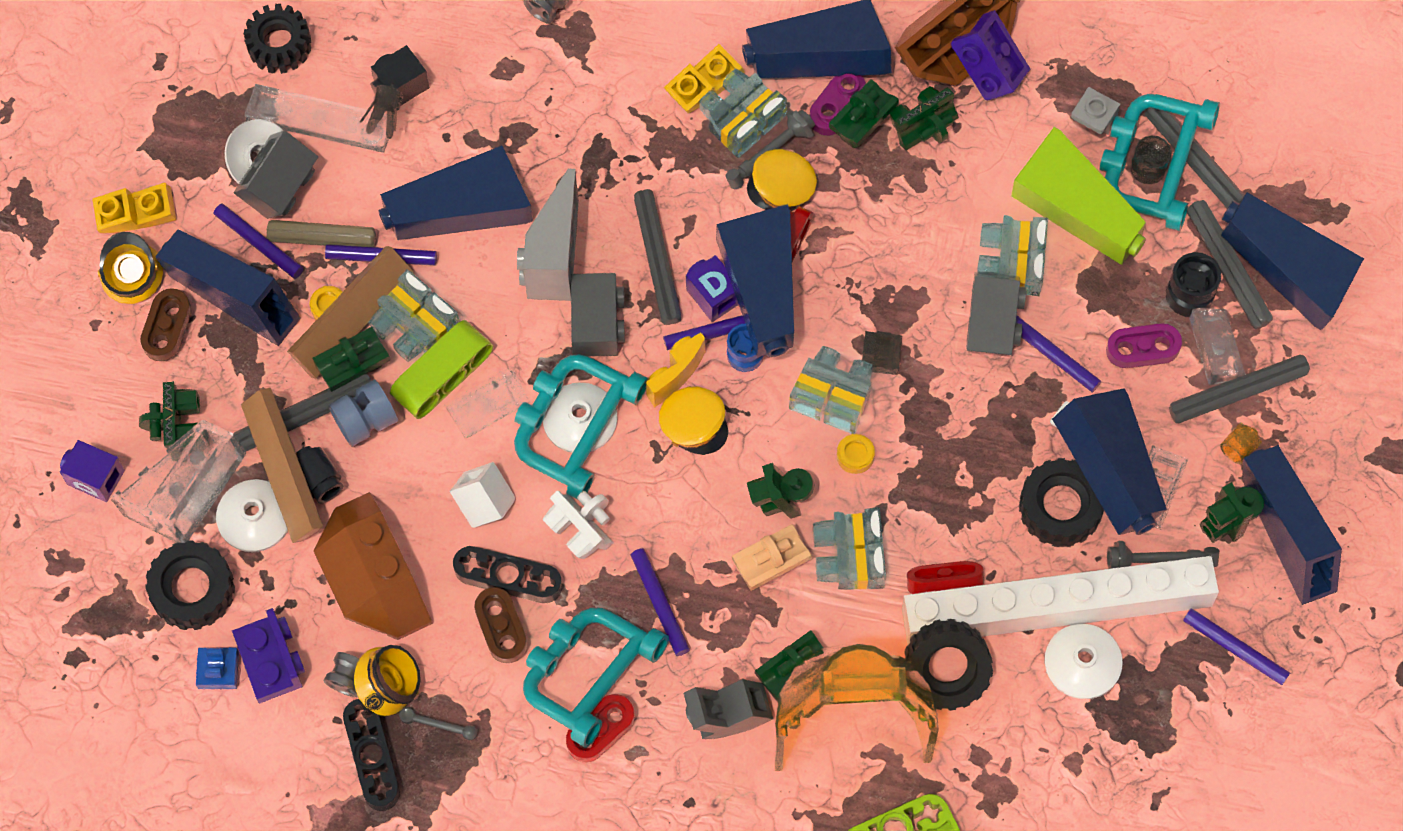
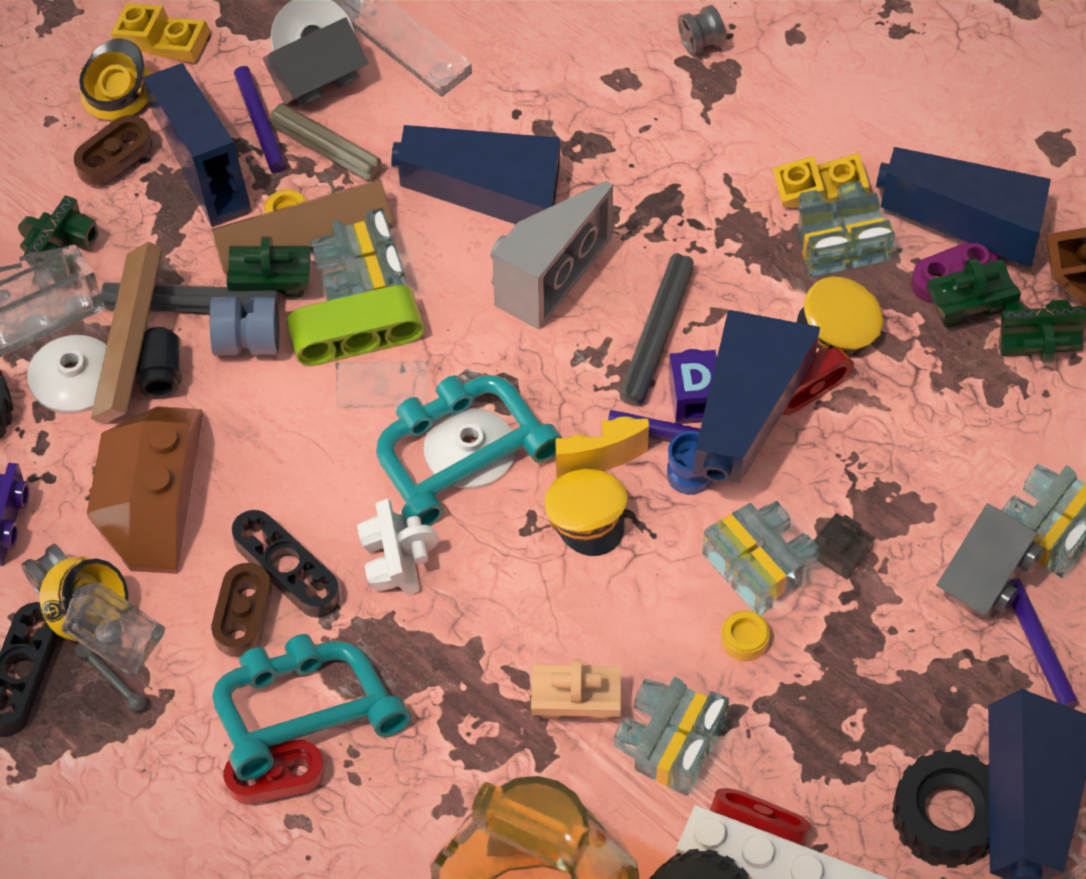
camera: 30 degrees right, 10 degrees down
dark purple bar [325,244,437,266] -> none
clear smoke piece [359,83,403,139] -> none
black brick [370,45,430,110] -> none
white panel [449,462,515,528] -> none
dark grey brick [571,273,625,357] -> none
dark purple bar [630,548,690,656] -> none
dark grey brick [683,679,774,739] -> none
dark grey piece [725,110,815,189] -> none
dark green hips [747,462,815,519] -> none
none -> clear slope [61,582,166,676]

